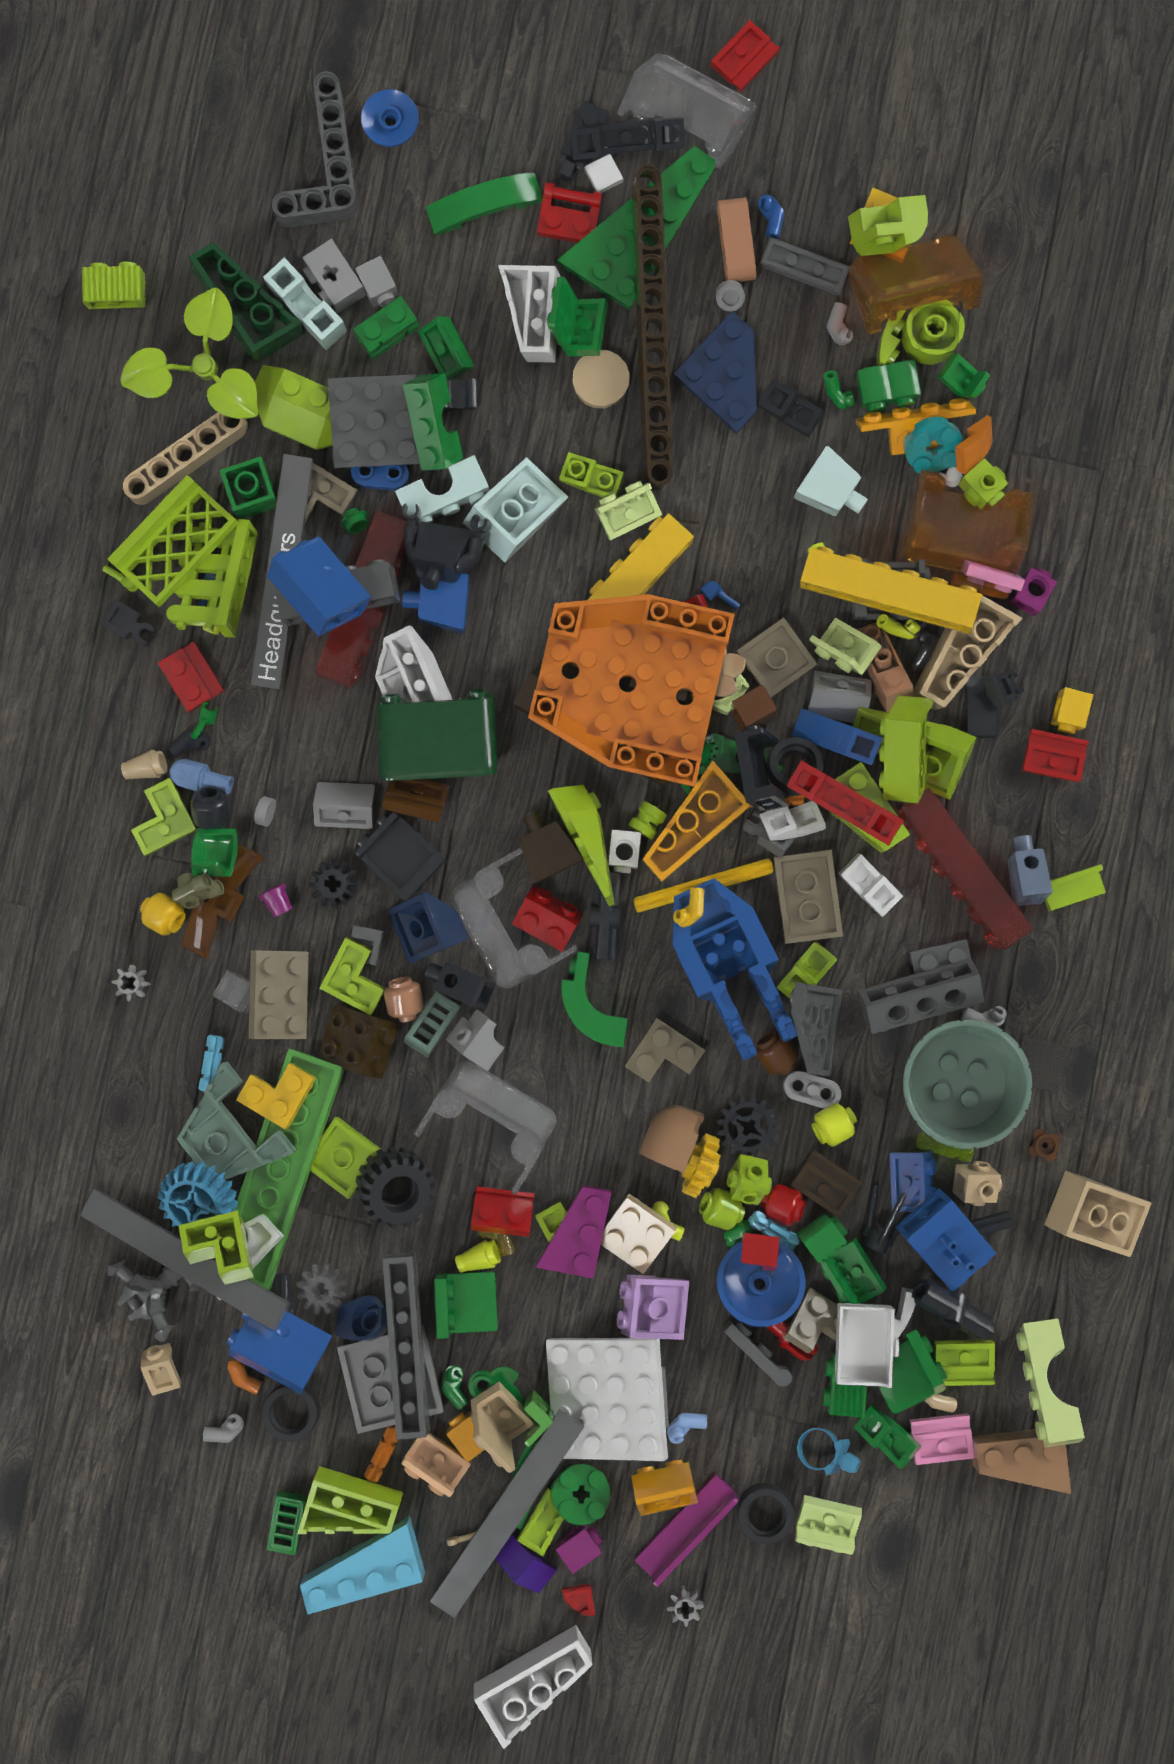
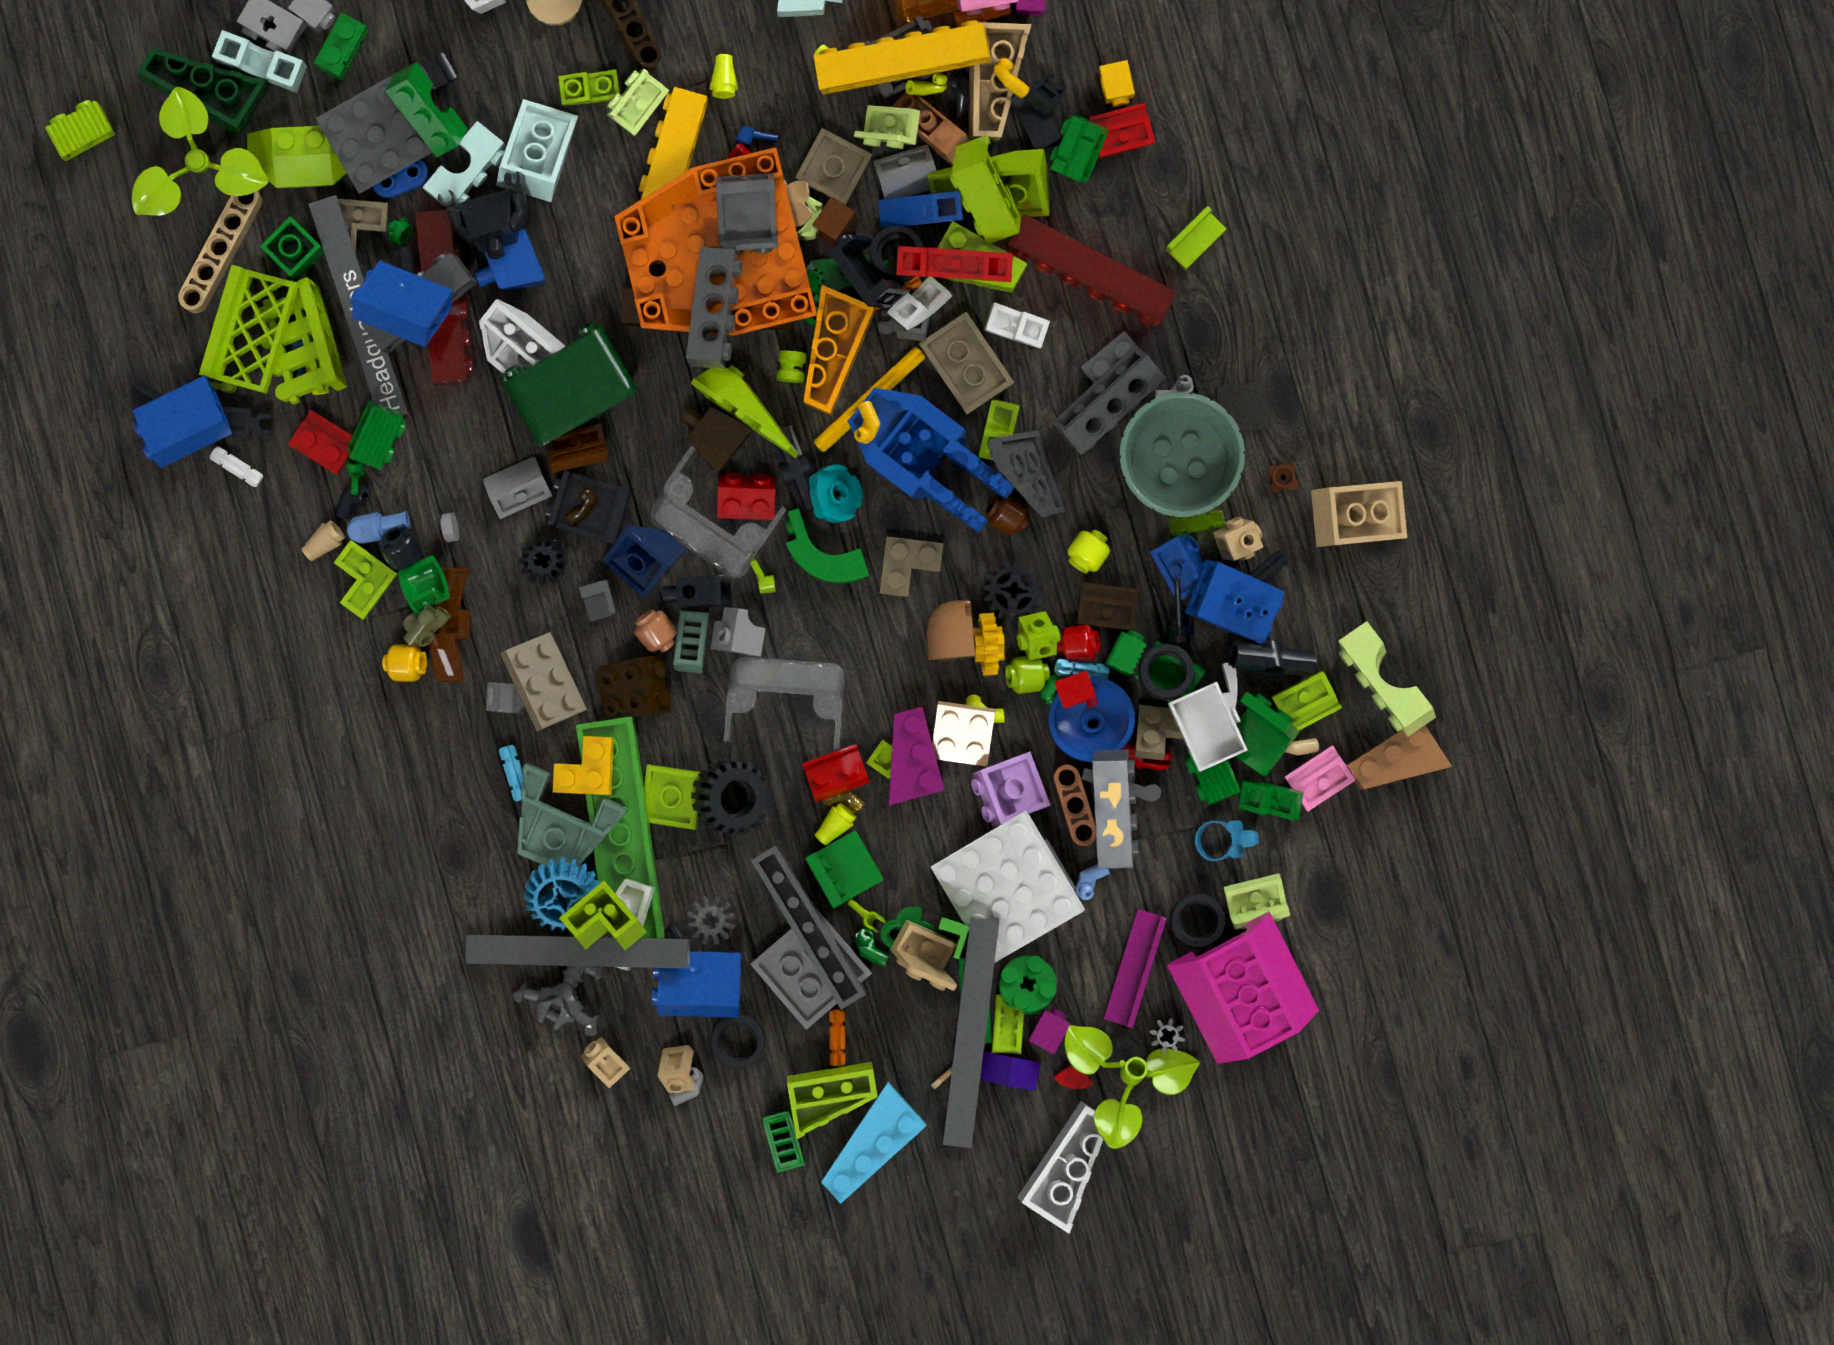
camera: 25 degrees left, 0 degrees up
light grey gear [112,965,151,1001] -> none
orange arm [227,1357,263,1395] -> none
magenta piece [258,883,293,917] -> none
lime plate [319,936,385,1016] -> none
dark blue piece [336,1295,388,1341] -> none
light nougat bracket [401,1432,472,1497] -> none
green slope [418,316,474,380] -> none
light orange brick [446,1410,485,1463] -> none
white brick [608,830,641,873] -> none
light orange slope [631,1460,698,1516] -> none
light grey plate [783,1071,841,1109] -> none
sand blue torso [1008,835,1052,907] -> none
none -> blue piece [130,375,232,468]
none -> white axle [210,446,263,487]
none -> green brick [346,400,405,470]
none -> dark brown arm [564,487,598,526]
none -> tan bracket [658,1045,695,1093]
none -> dark grey brick [686,247,742,369]
none -> neon yellow cone [709,54,738,99]
none -> dark grey panel [715,173,778,255]
none -> lime hand [750,560,776,594]
none -> teal plate [809,464,863,523]
none -> lime hand [848,899,885,932]
none -> yellow arm [994,58,1029,98]
none -> green brick [1050,115,1109,183]
none -> nougat beam [1053,765,1096,846]
none -> lime plant [1064,1025,1200,1149]
none -> brick [1092,750,1139,869]
none -> black tyre [1138,644,1194,700]
none -> dark pink slope [1167,911,1319,1064]

